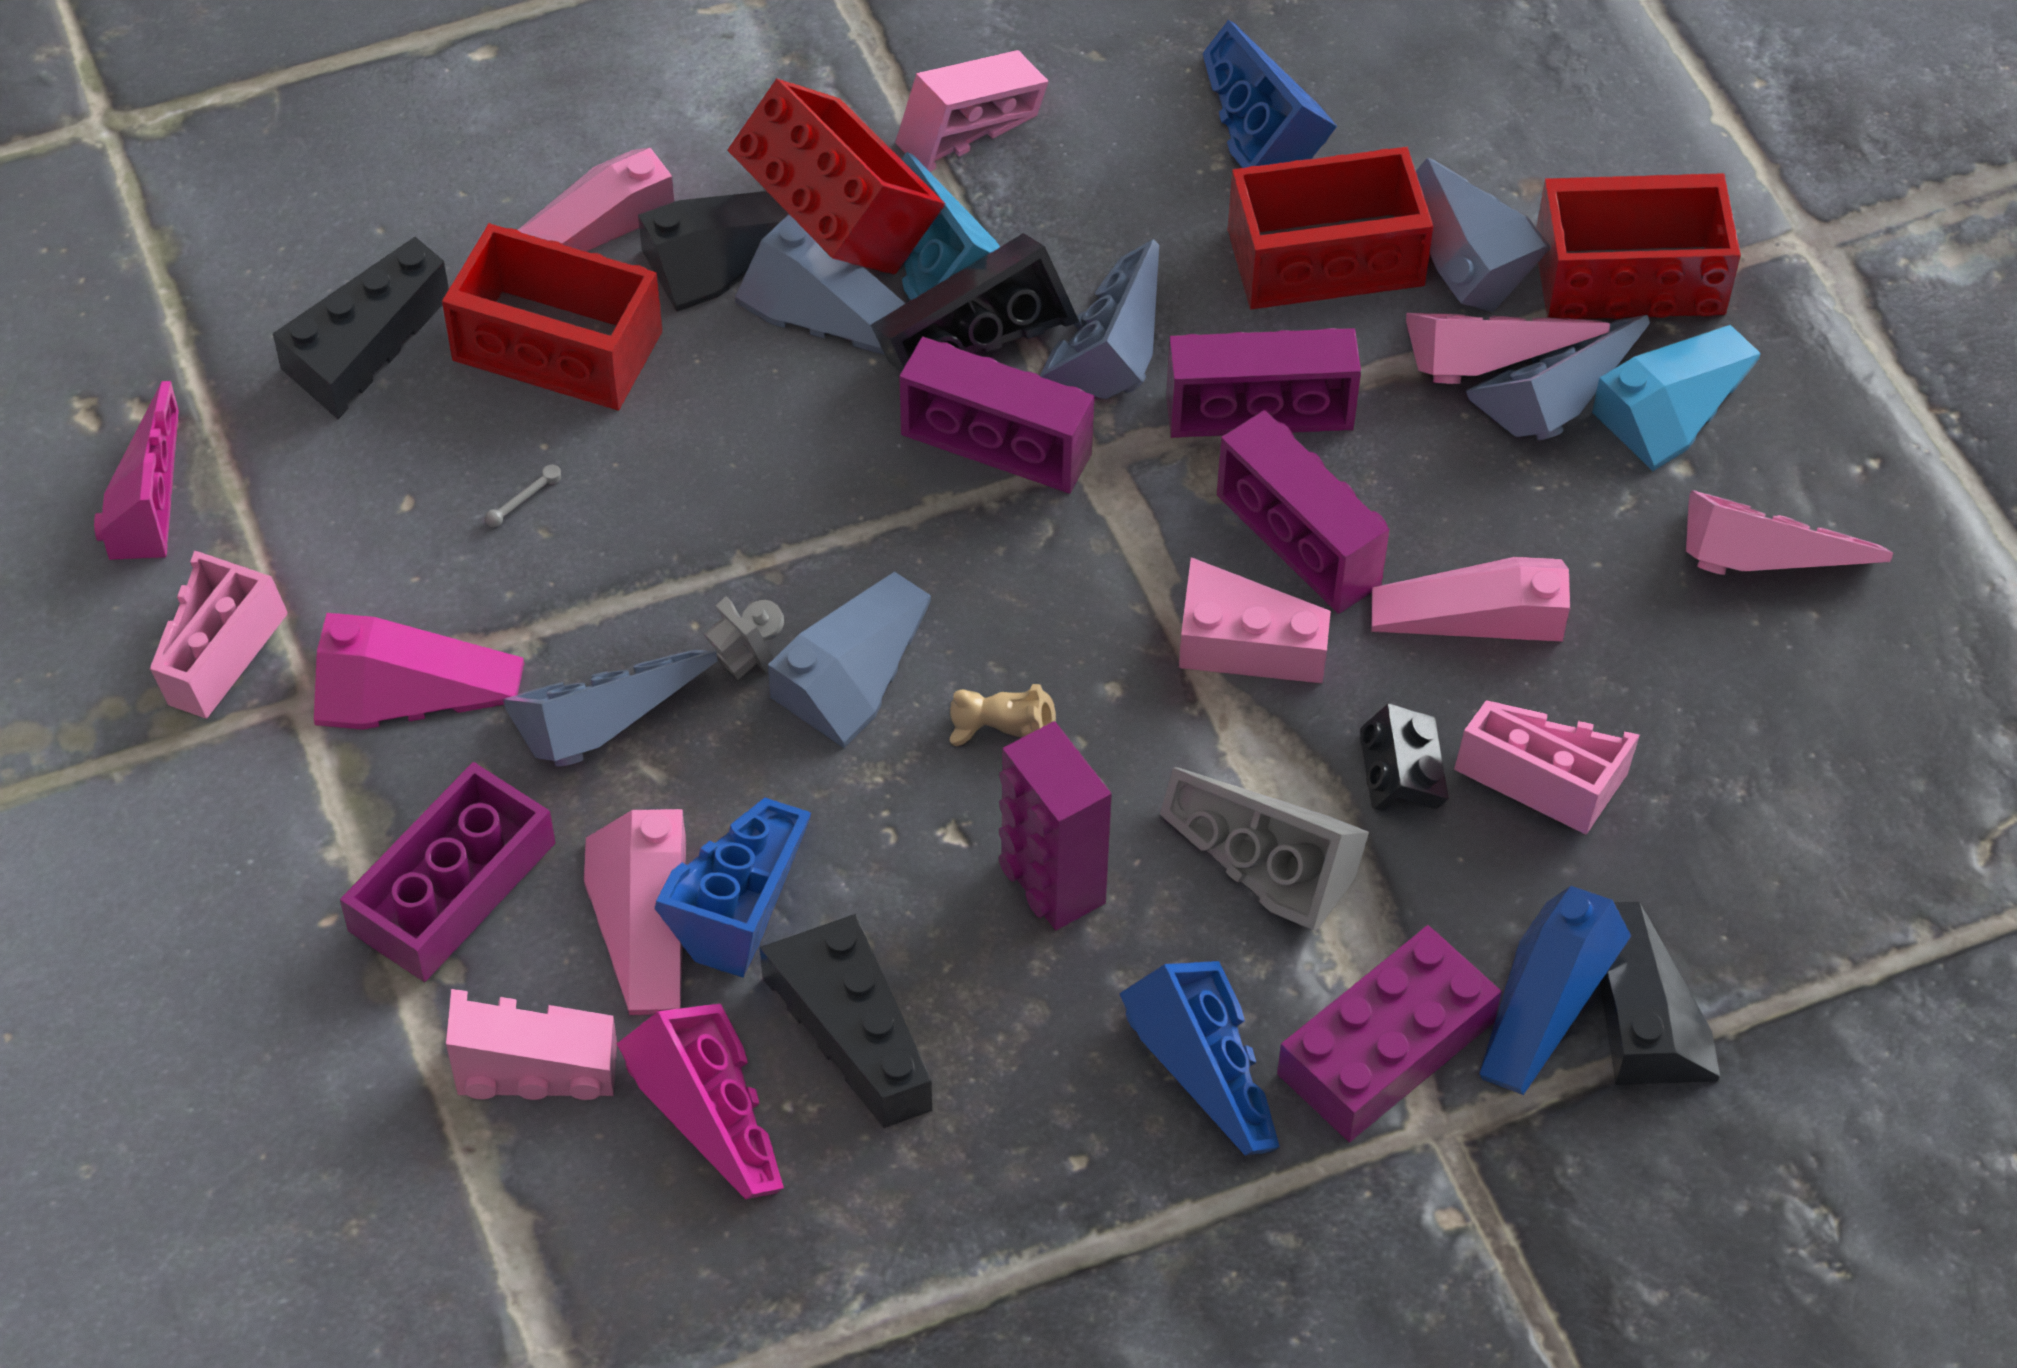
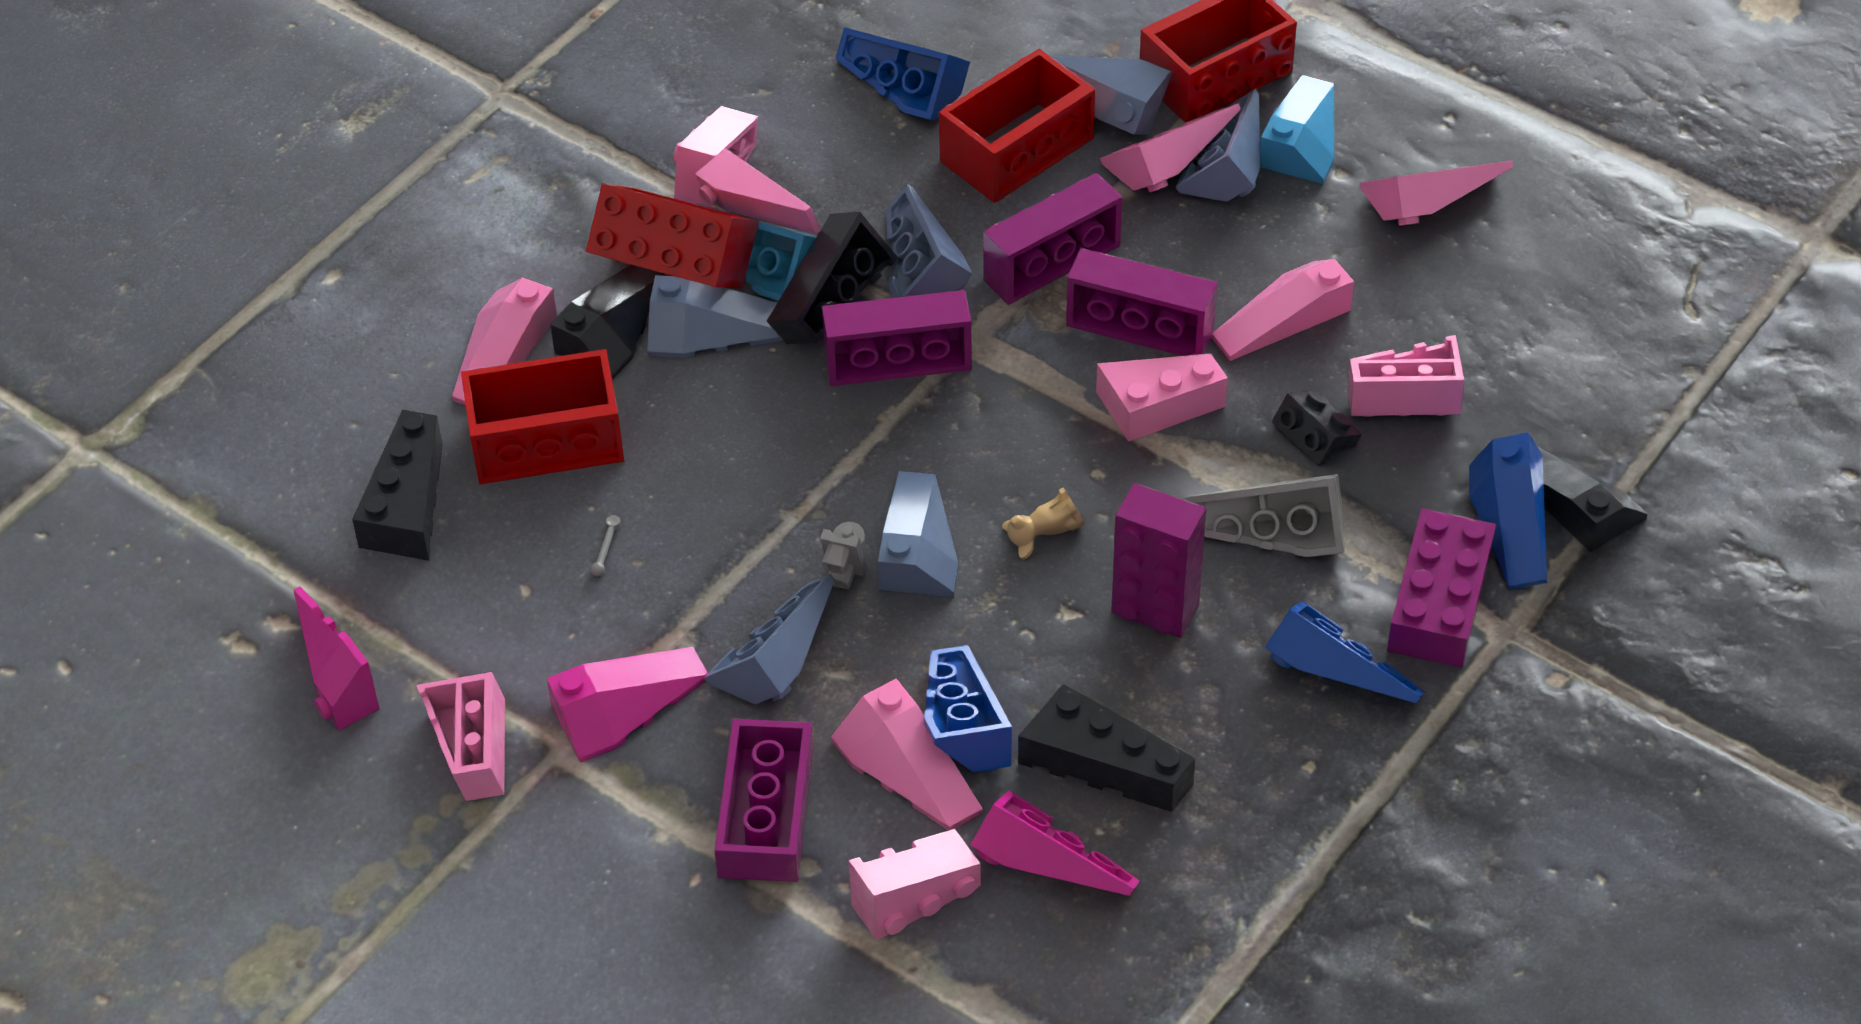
camera: 30 degrees left, 5 degrees down
none -> bright pink wedge [695,148,821,234]

